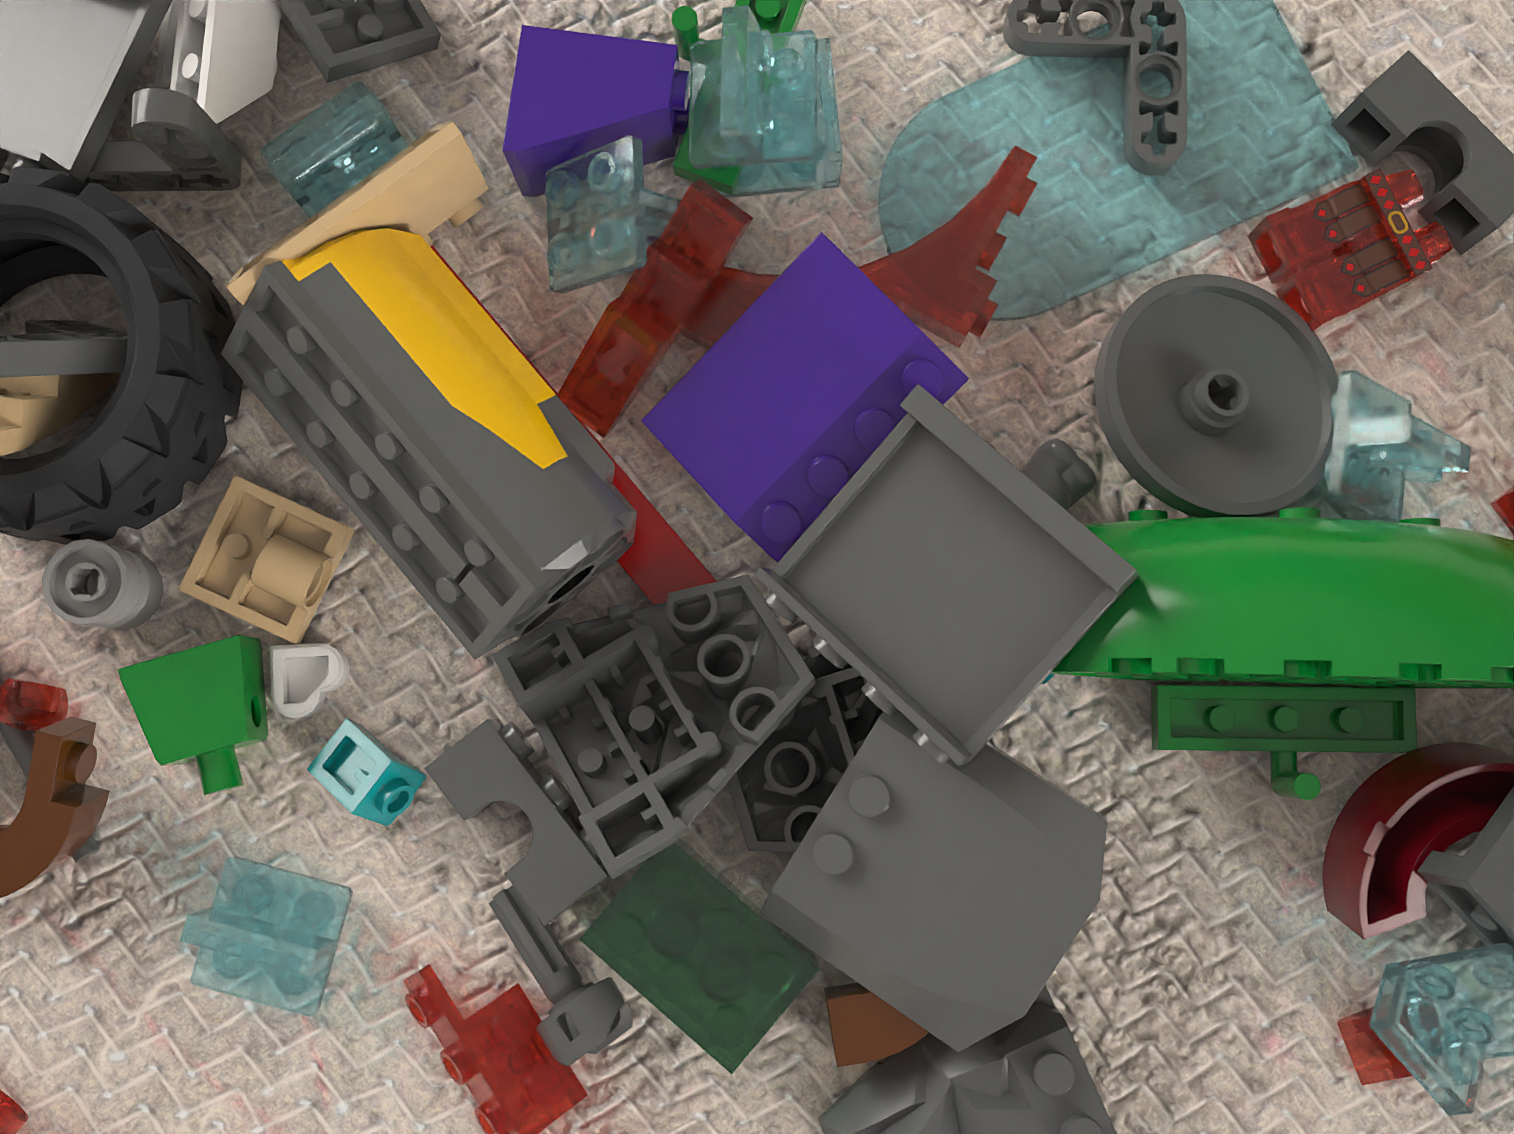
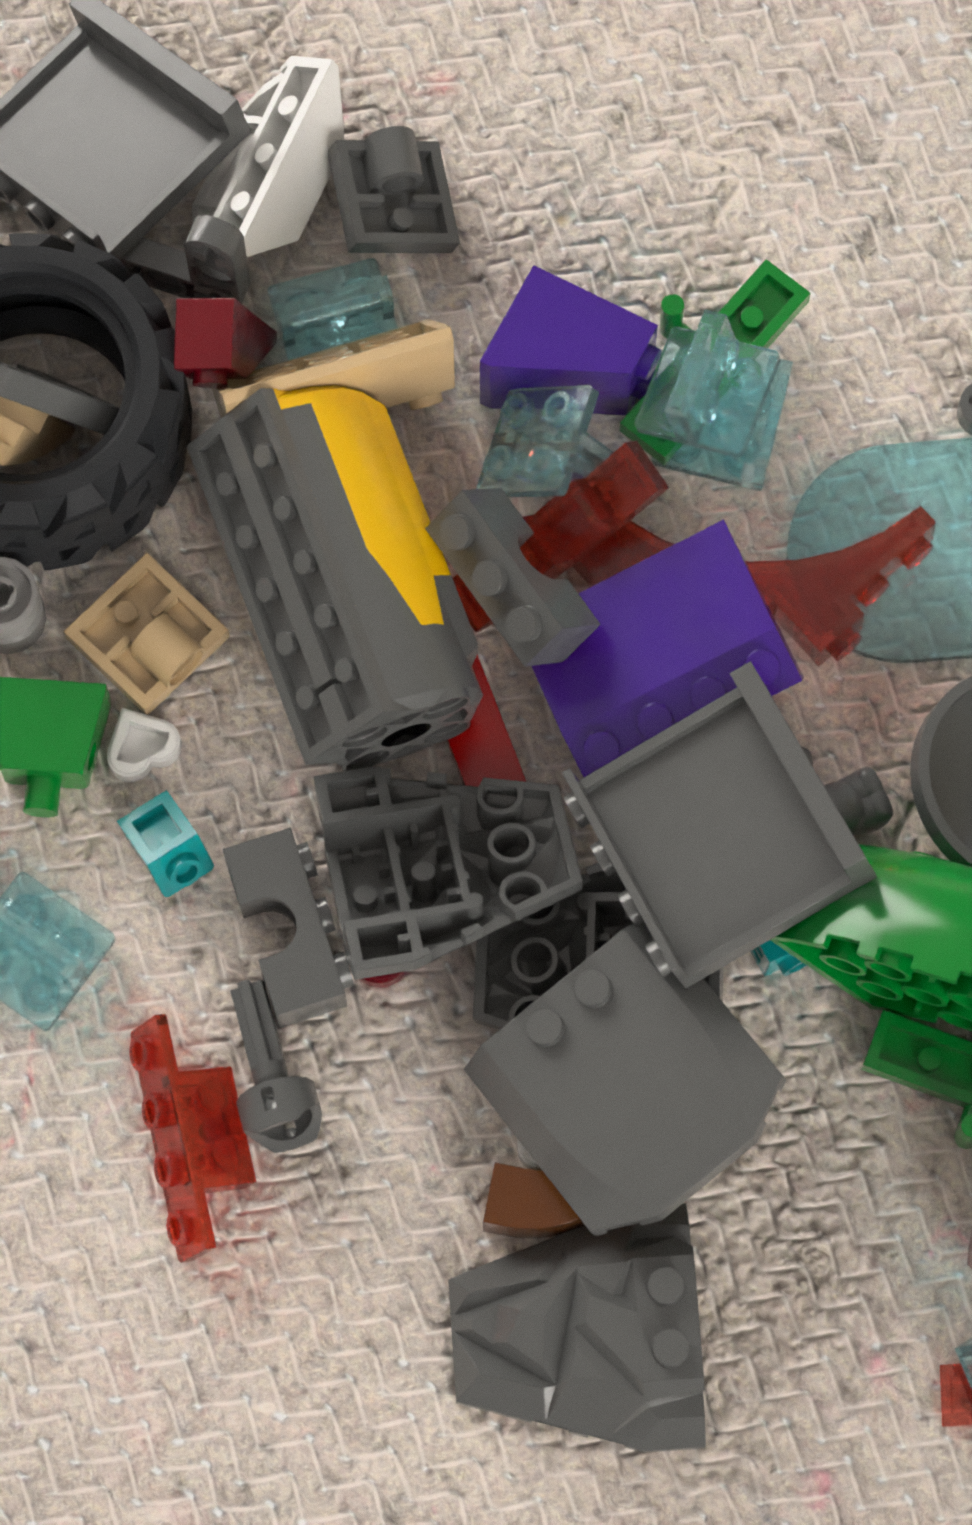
camera: 20 degrees right, 10 degrees down
clear green brick [579,837,820,1074] -> none
none -> dark red slope [174,298,277,389]
none -> dark grey arch [425,488,601,667]

